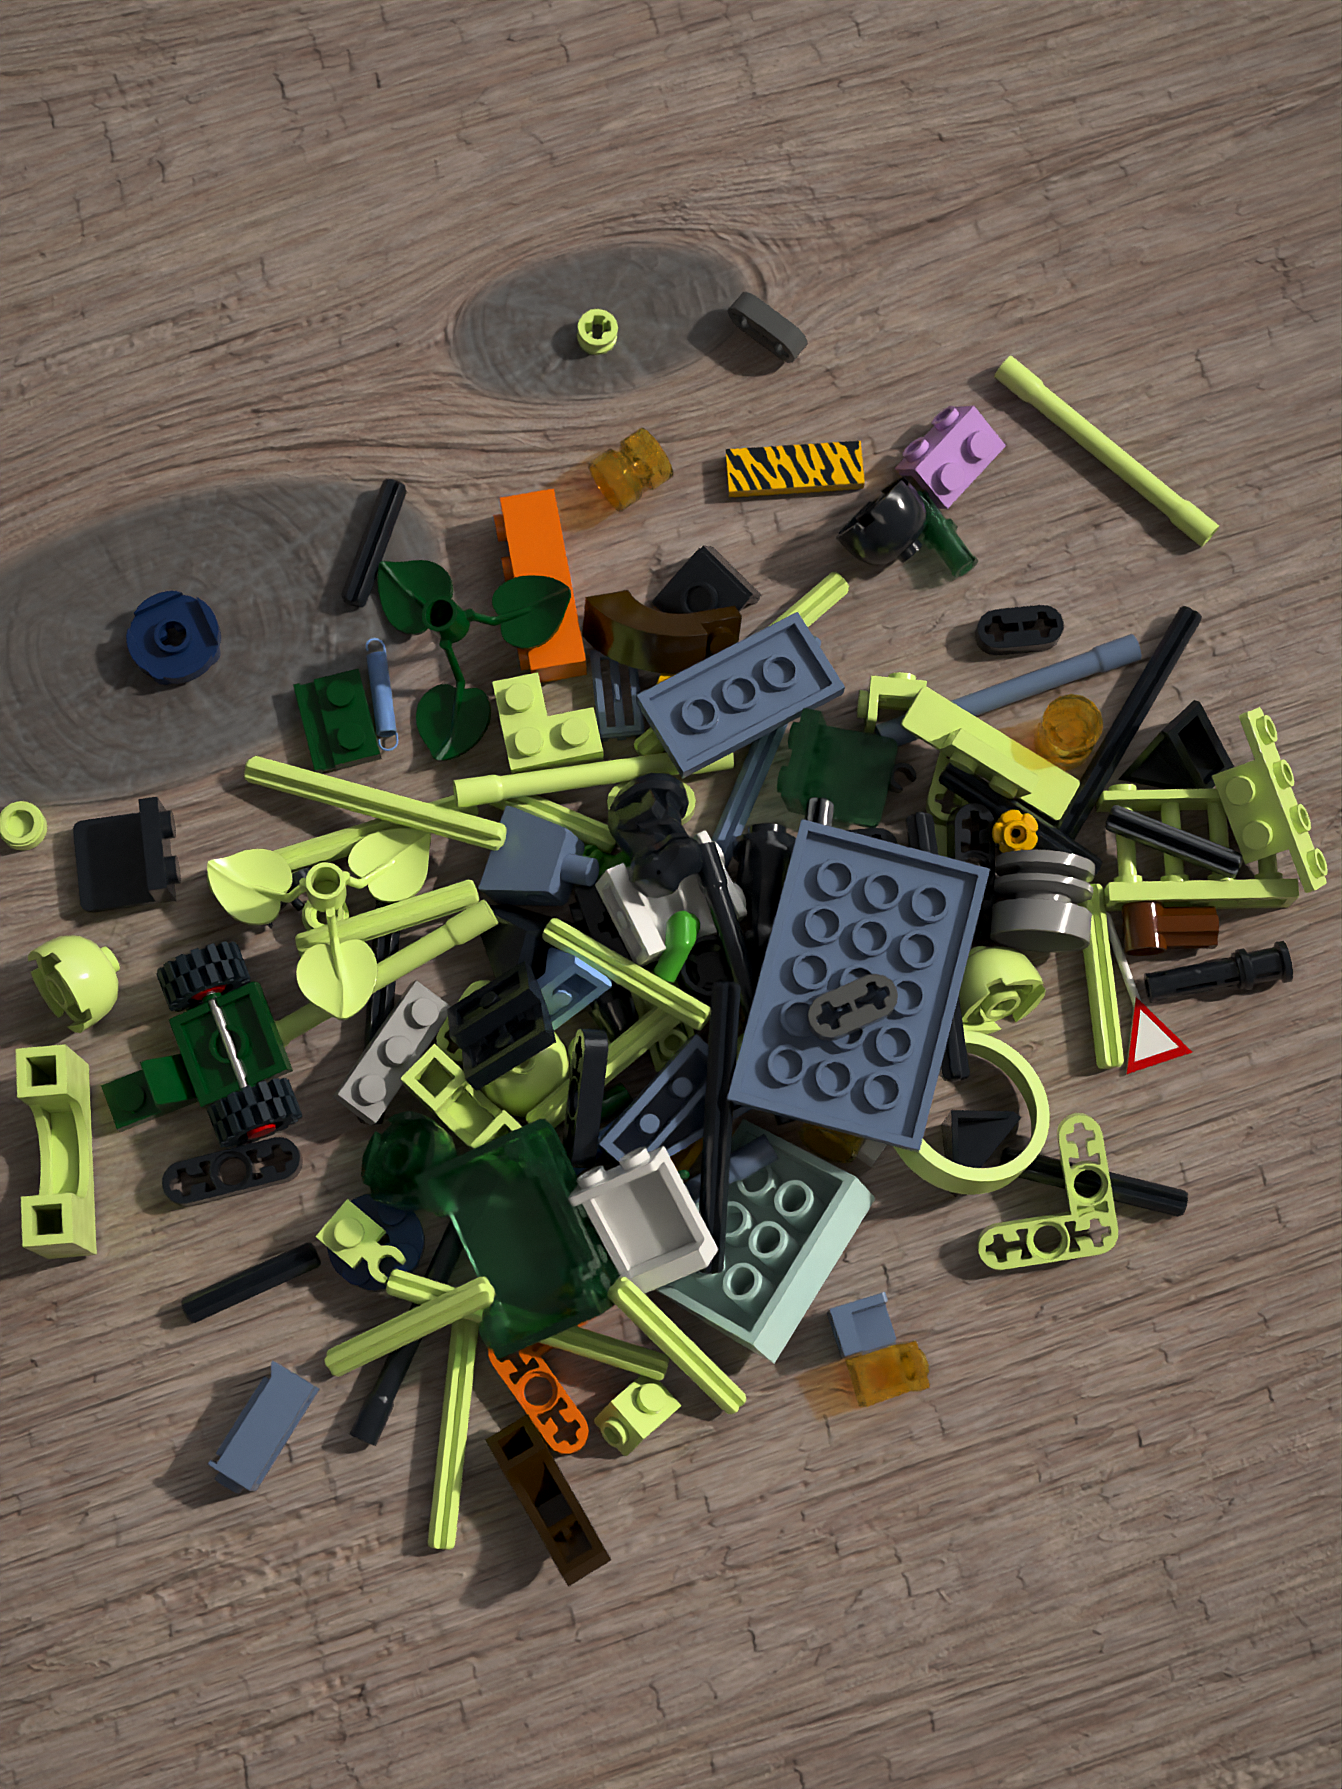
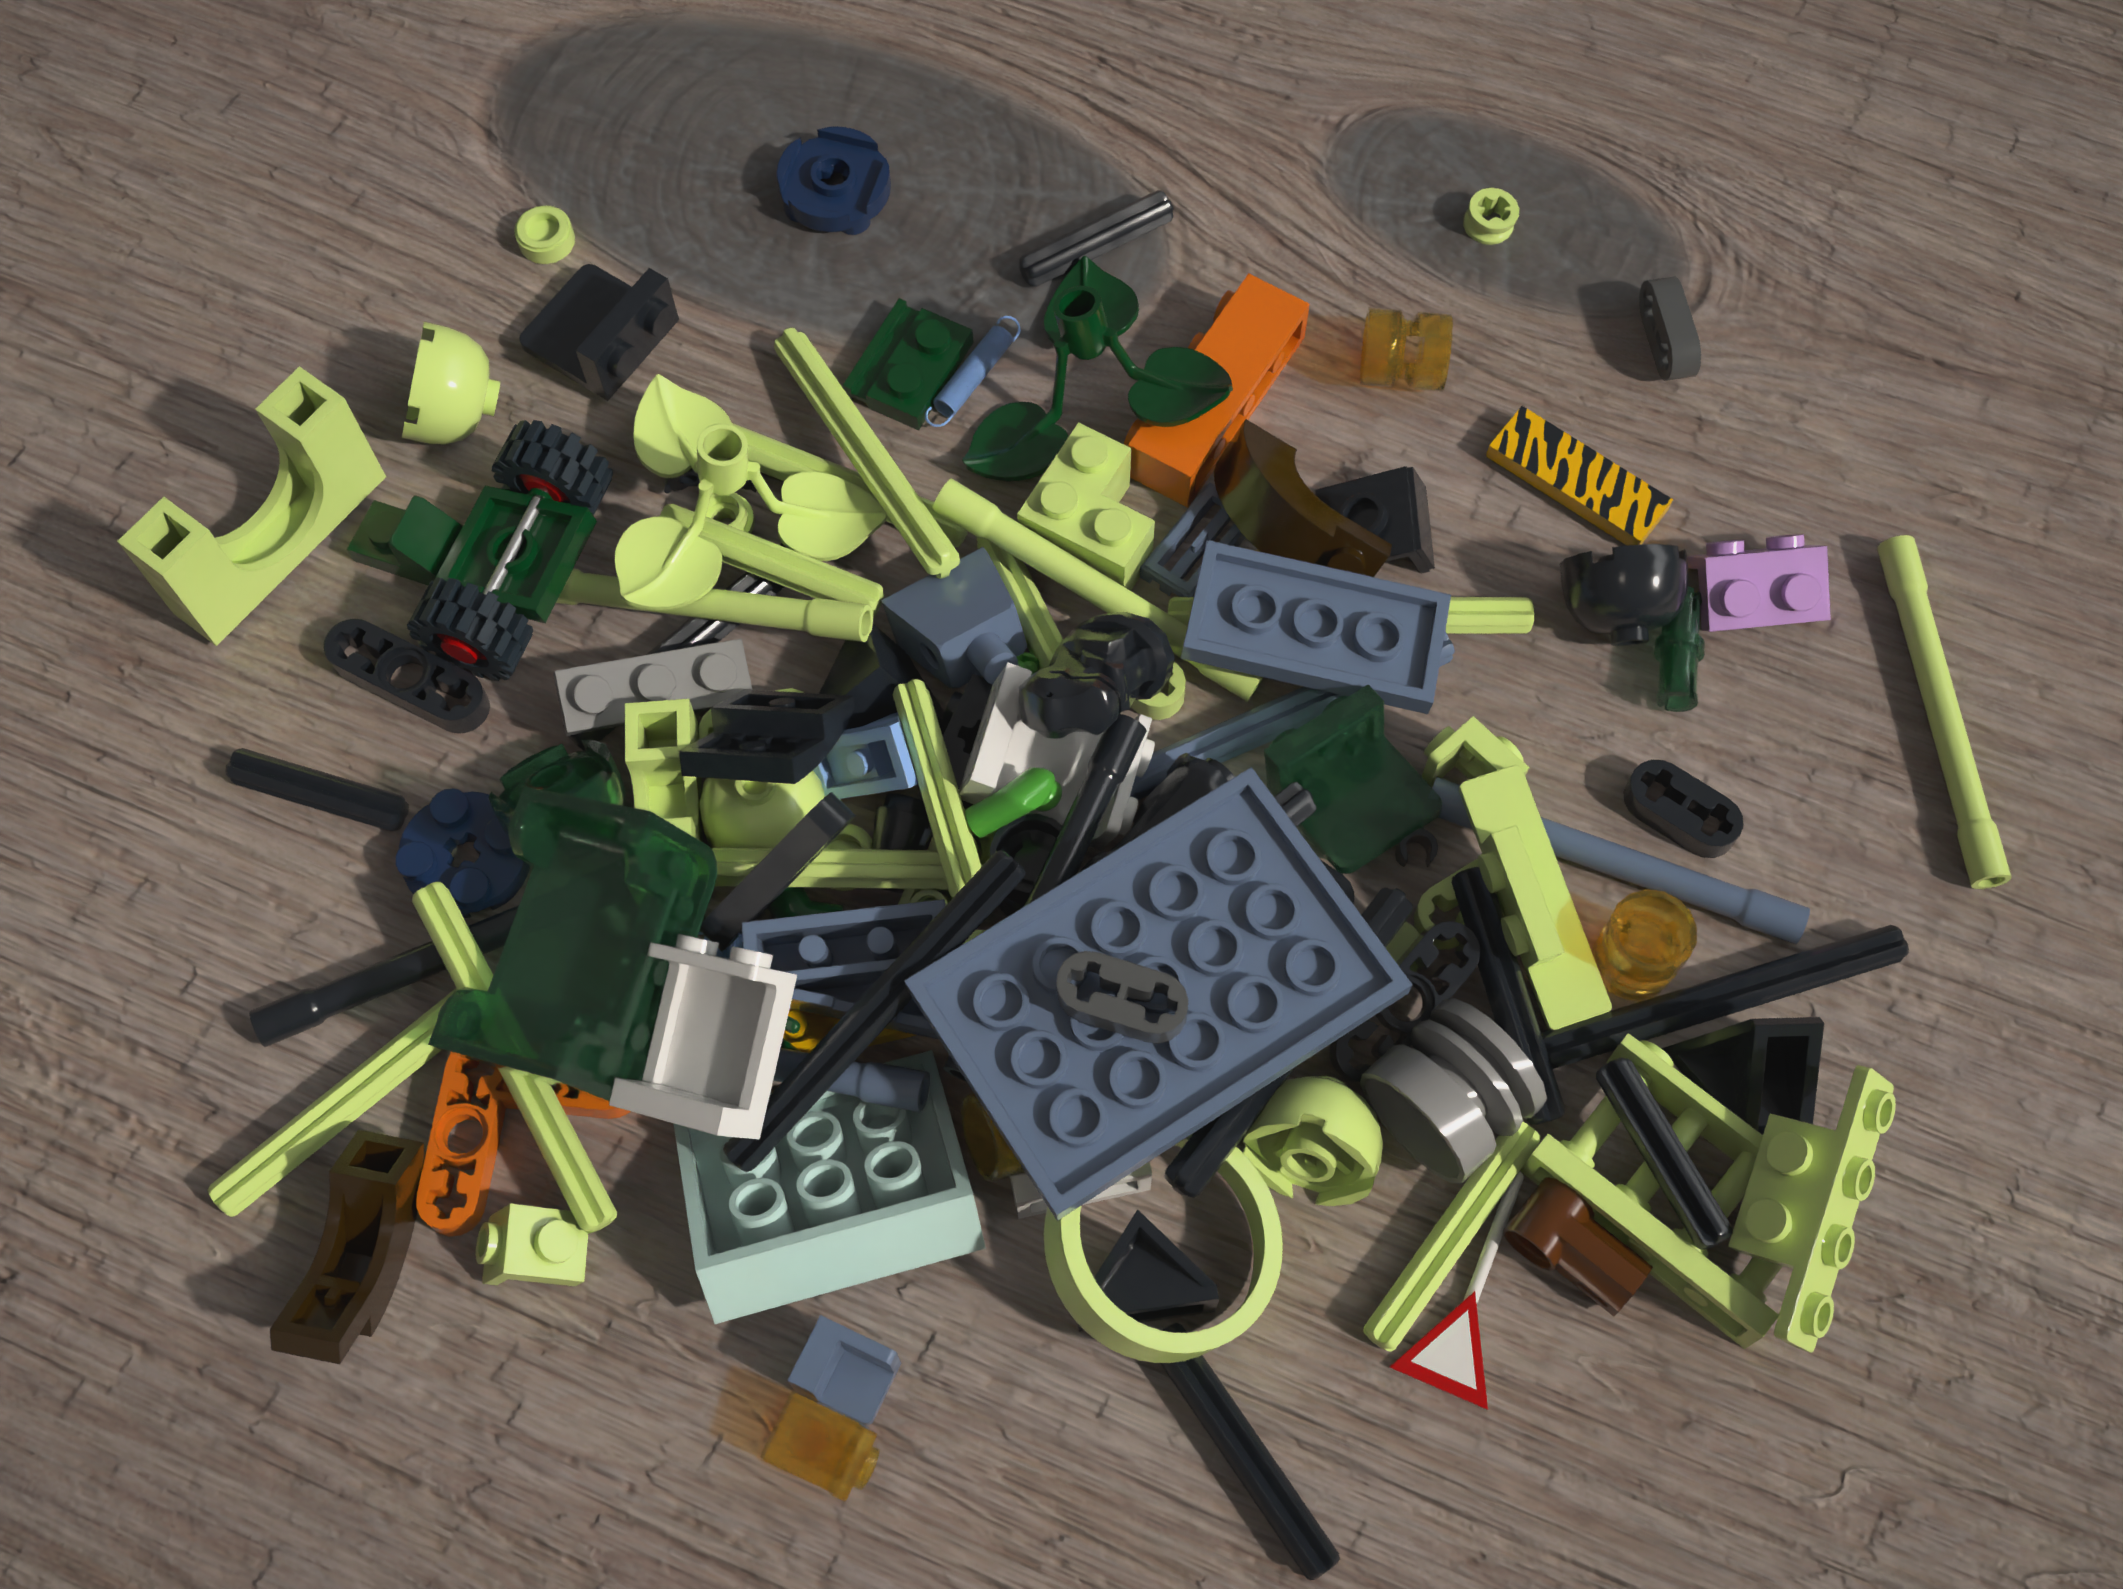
camera: 45 degrees right, 10 degrees down
sand blue window [208,1361,320,1494] -> none
yellowish green plate [315,1199,406,1284] -> none
yellowish green axle [324,1277,496,1377] -> none
yellowish green axle [607,1277,746,1414] -> none
yellowish green beam [977,1113,1118,1270] -> none
yellow plate [992,810,1038,853] -> none
black pin [1144,941,1293,1003] -> none

